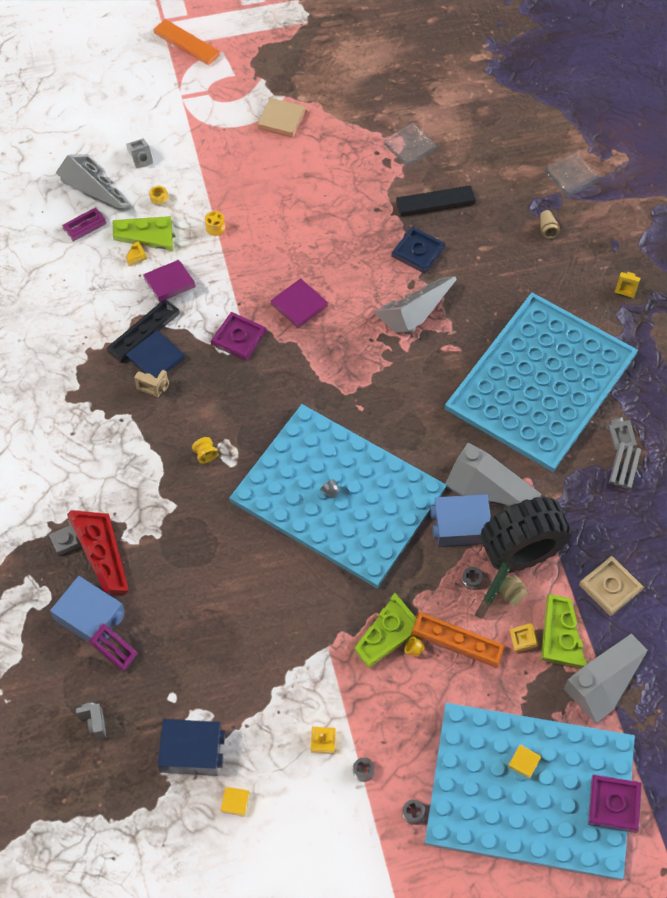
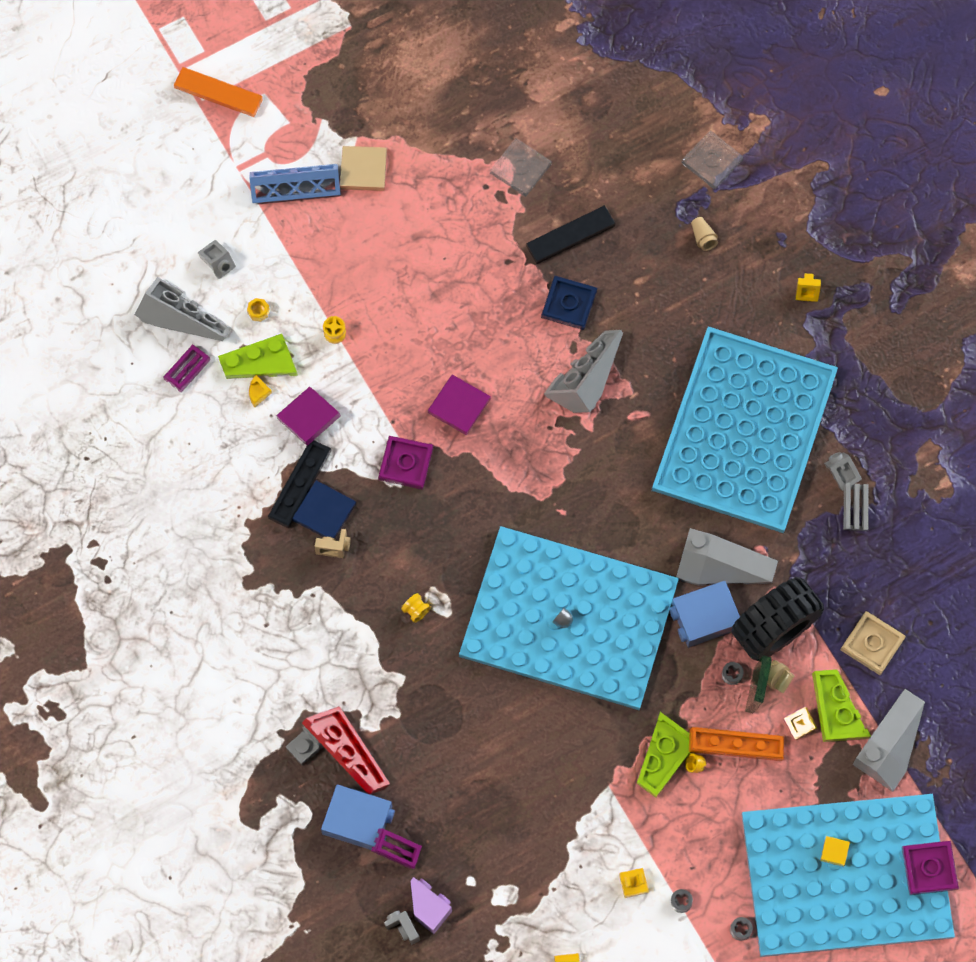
camera: 15 degrees left, 10 degrees up
dark blue brick [158,719,226,776] -> none
none -> medium blue fence [249,164,341,203]
none -> lavender slope [411,877,452,934]

